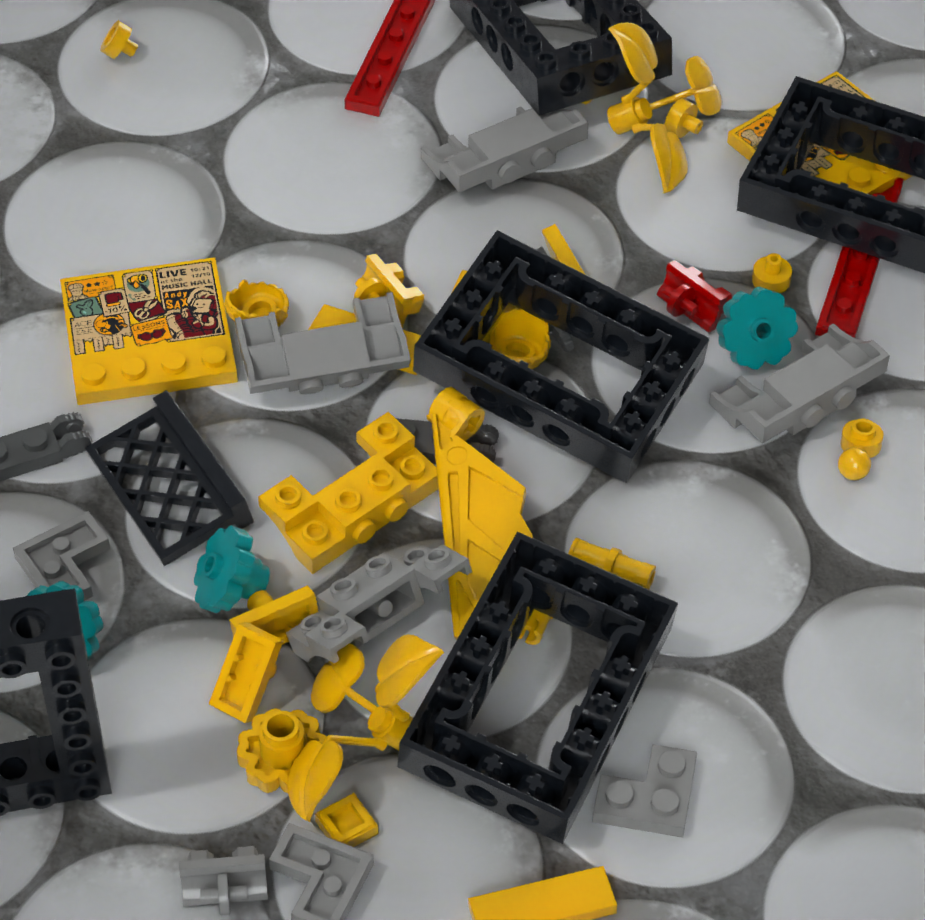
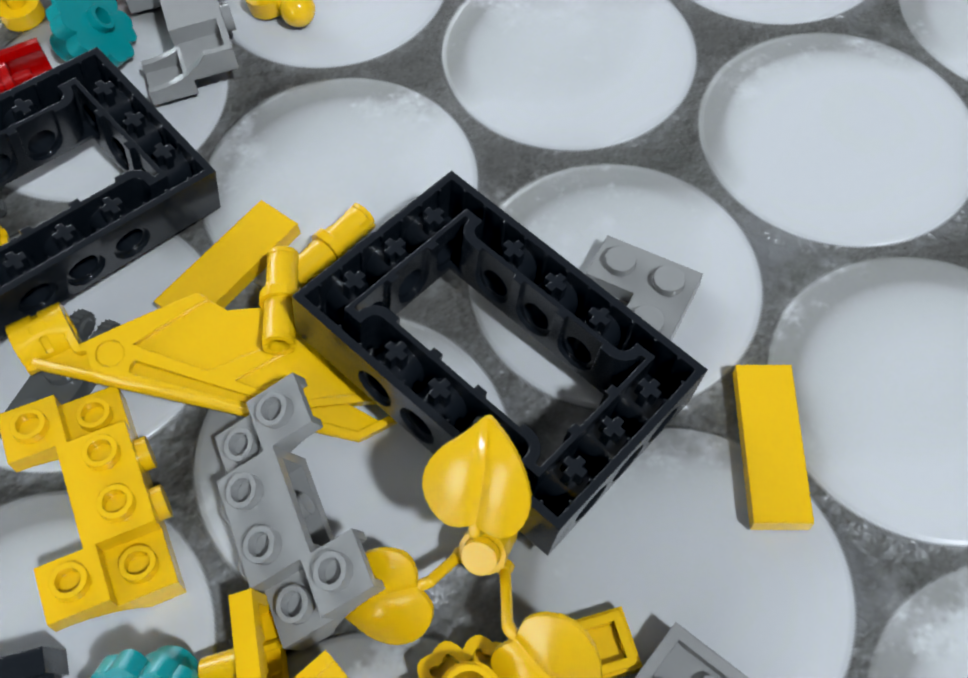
camera: 70 degrees left, 10 degrees up
none -> yellow tile [154,200,301,309]
none -> yellow pin [259,246,300,355]

